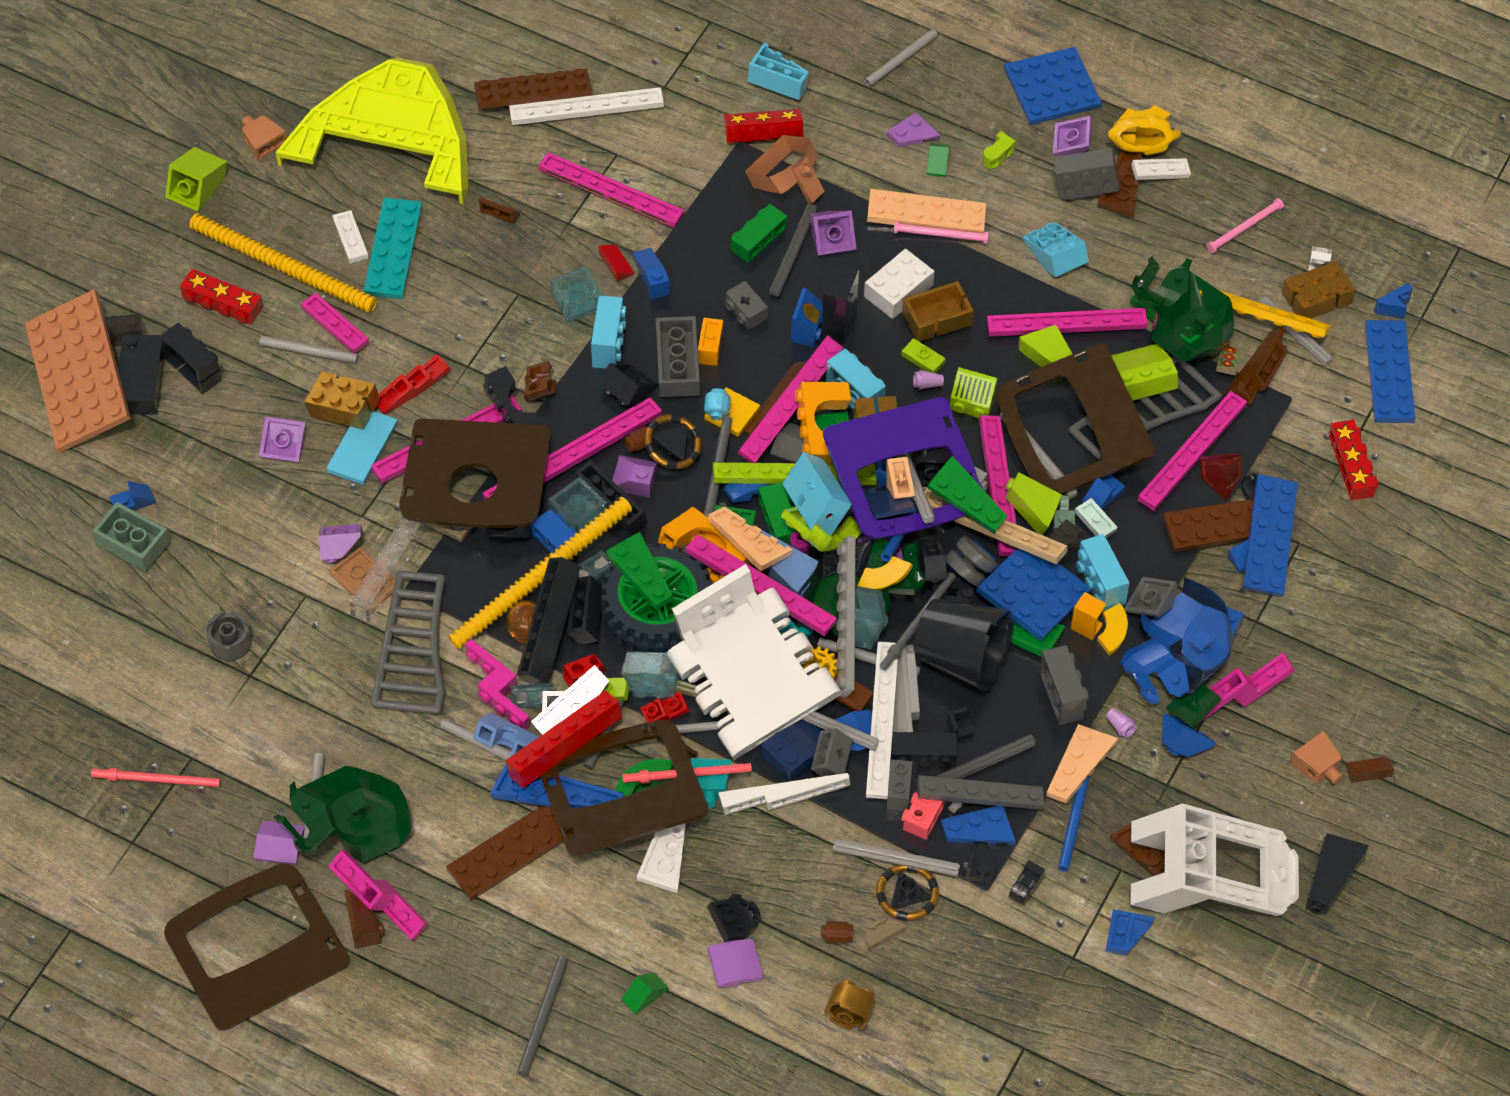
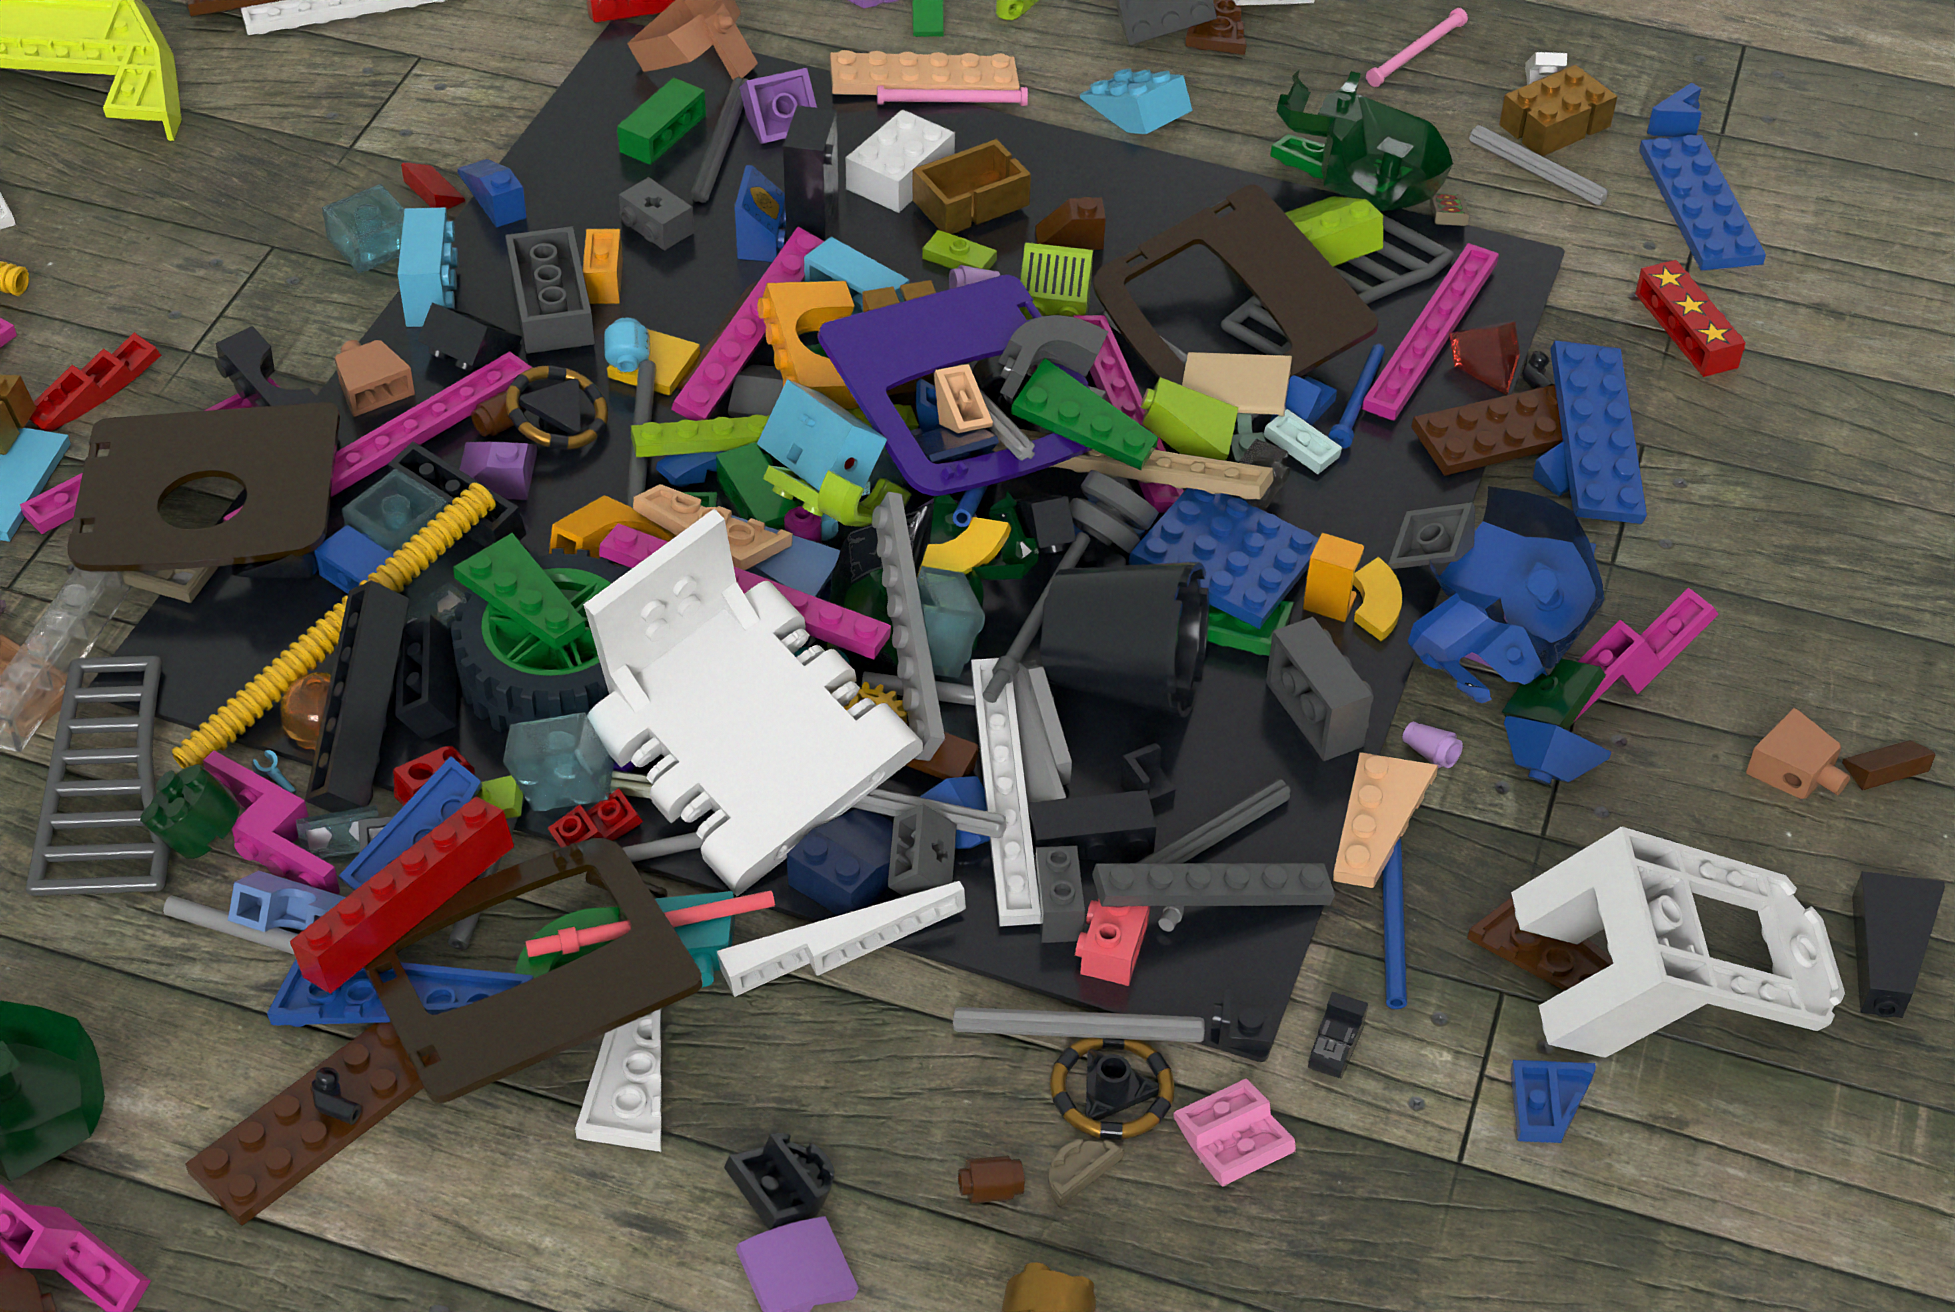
camera: 10 degrees left, 10 degrees down
teal plate [363,198,422,299] -> none
reddish brown slope [479,197,520,224] -> none
reddish brown cylinder [523,361,556,401] -> none
dark pink plate [539,152,684,228] -> none
blue wing [940,806,1016,845] -> none
dark pink plate [987,308,1147,337] -> none
lime slope [1018,325,1072,367] -> none
medium azure brick [1076,534,1129,612] -> none
yellow plate [1199,290,1331,338] -> none
reddish brown wedge [1224,327,1288,405] -> none
none -> dark green brick [140,764,240,859]
none -> medium azure hand [252,750,297,794]
none -> black arm [311,1067,361,1125]
none -> nougat torso [335,340,415,417]
none -> dark grey arch [999,315,1108,399]
none -> reddish brown slope [1035,197,1106,250]
none -> bright pink slope [1174,1078,1296,1186]
none -> tan piece [1182,352,1292,416]
none -> blue bar [1328,344,1385,449]

